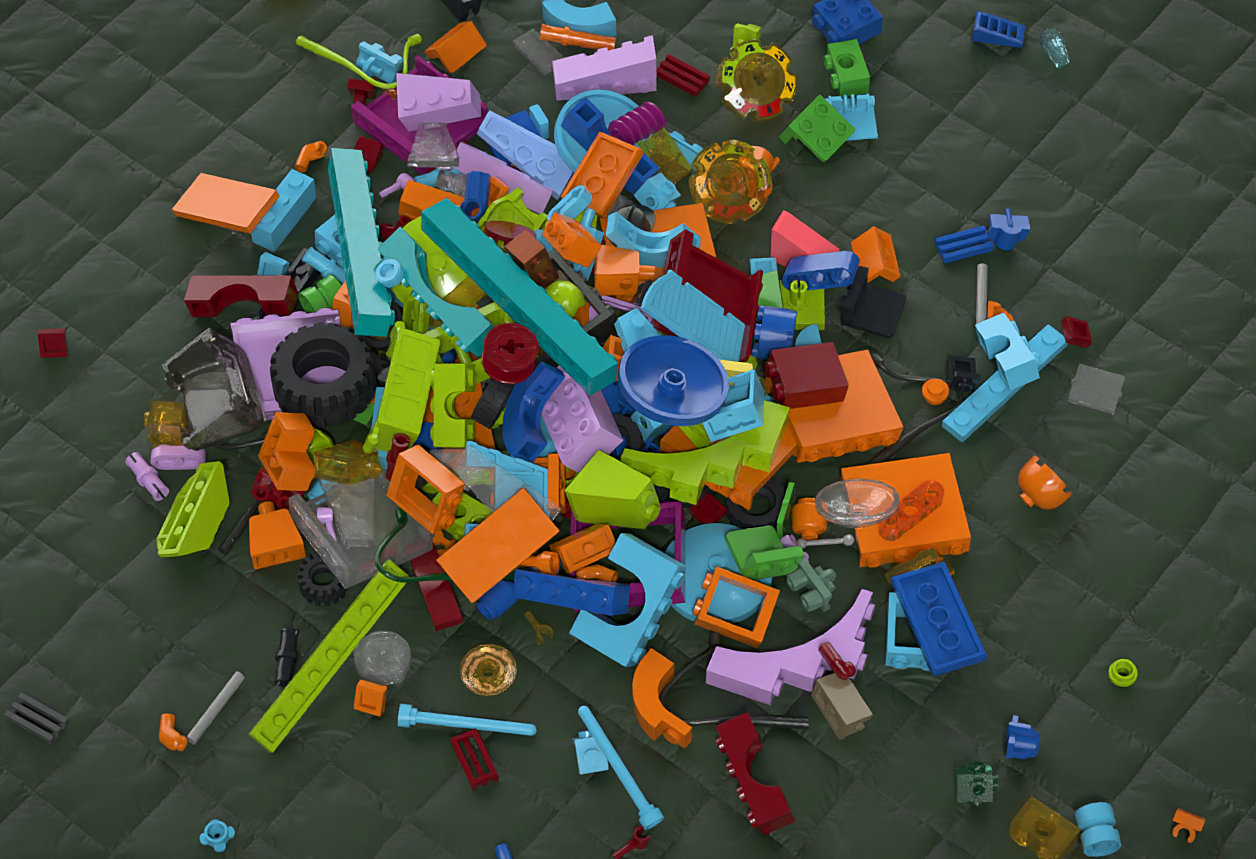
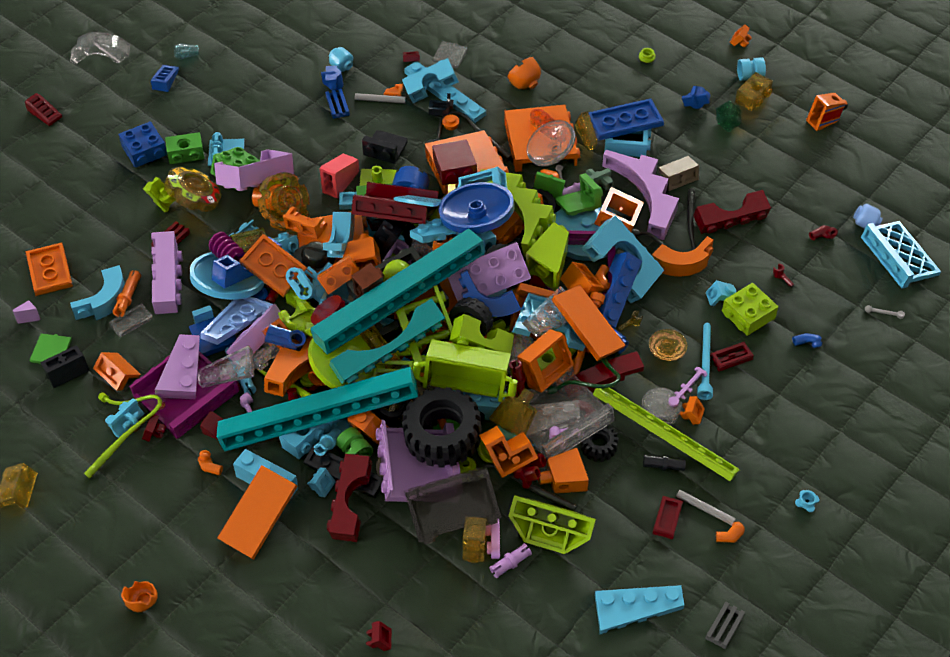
camera: 90 degrees left, 5 degrees down
medium azure tile [376,259,404,288] -> none
dark red piece [481,323,539,384] -> none
medium azure piece [578,706,665,830] -> none
blue beam [782,251,860,291] -> none
dark red arm [818,642,856,680] -> none
orange panel [851,226,901,283] -> none
none -> orange hair [121,581,158,612]
none -> lavender piece [214,149,294,191]
none -> orange hinge [283,207,327,239]
none -> medium azure head [329,47,353,72]
none -> medium azure wing [595,585,685,634]
none -> dark red tile [653,496,683,539]
none -> lavender piece [668,367,708,407]
none -> lime brick [722,283,779,336]

